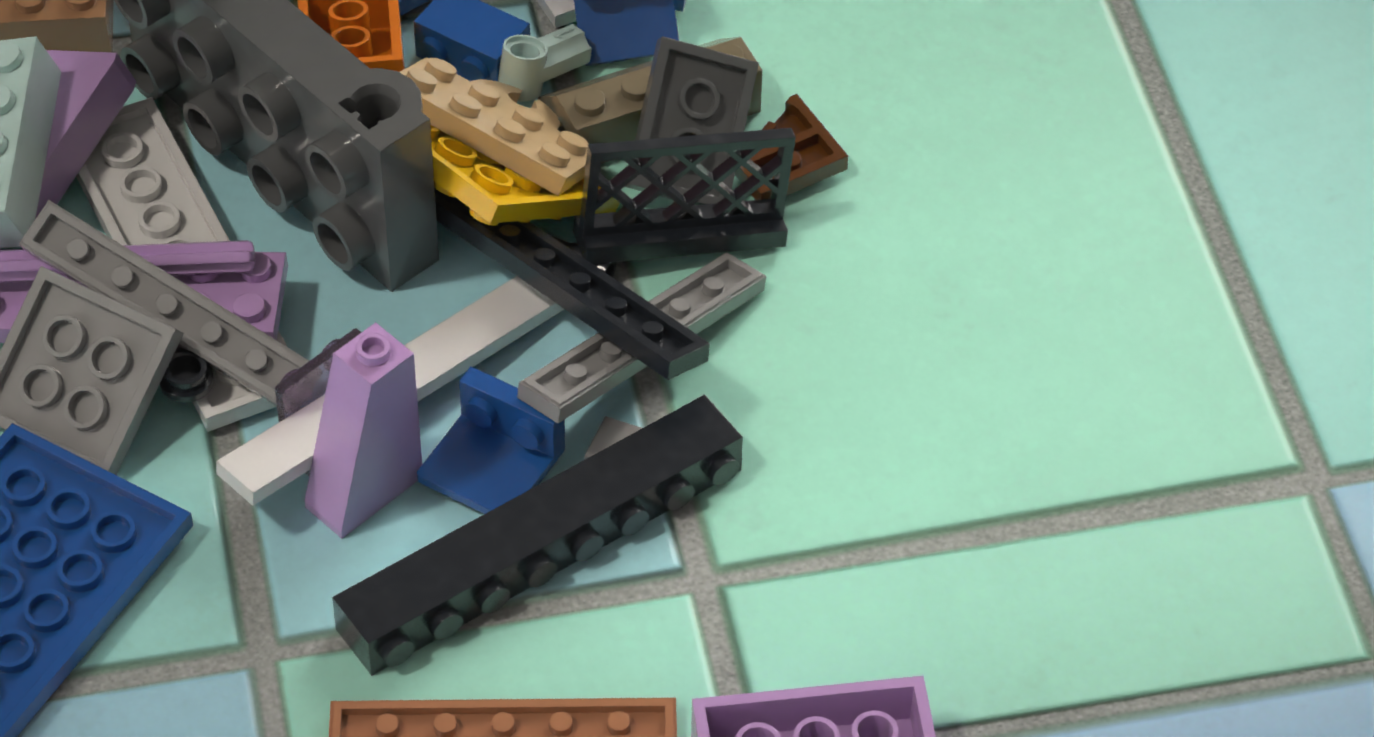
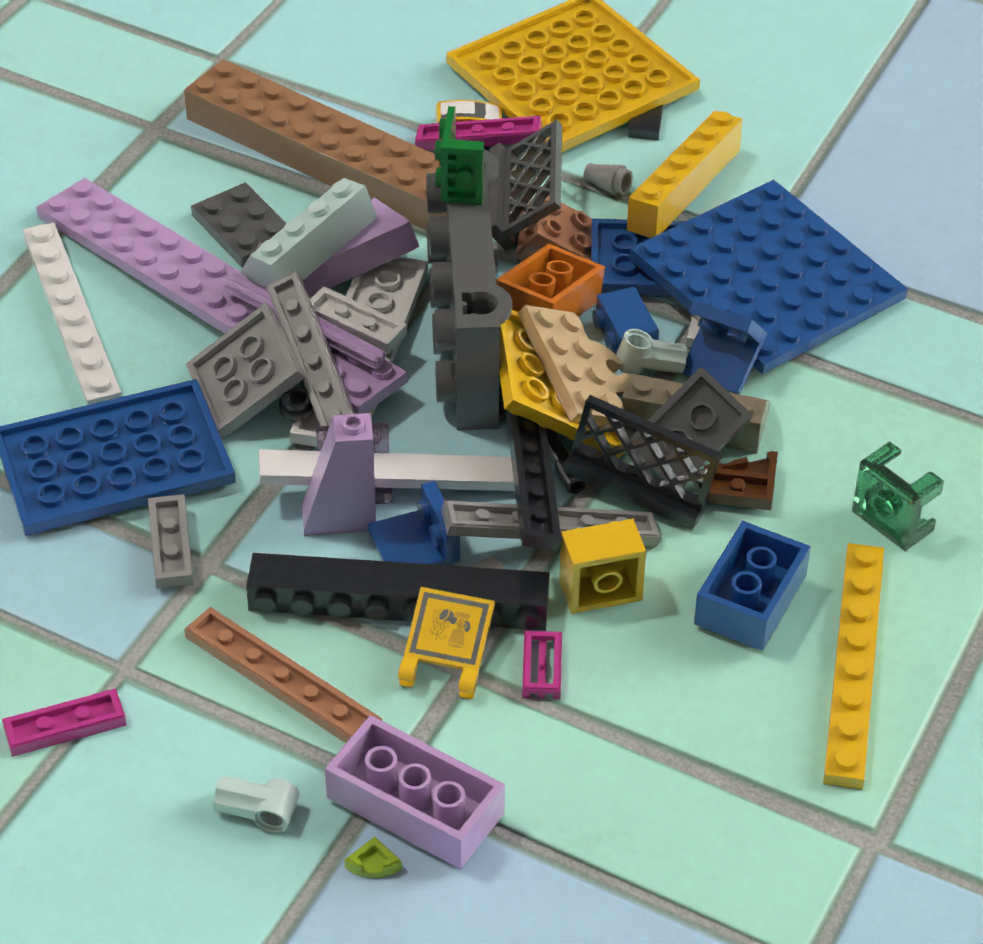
camera: 40 degrees right, 5 degrees down
none -> light grey plate [148,494,194,589]
none -> white plate [310,287,407,354]
none -> yellow flag [398,587,495,699]
none -> dark pink tile [522,631,562,699]
none -> yellow brick [559,519,646,614]
none -> blue brick [694,521,811,651]
none -> yellow plate [823,543,884,790]
none -> clear green panel [852,441,944,551]

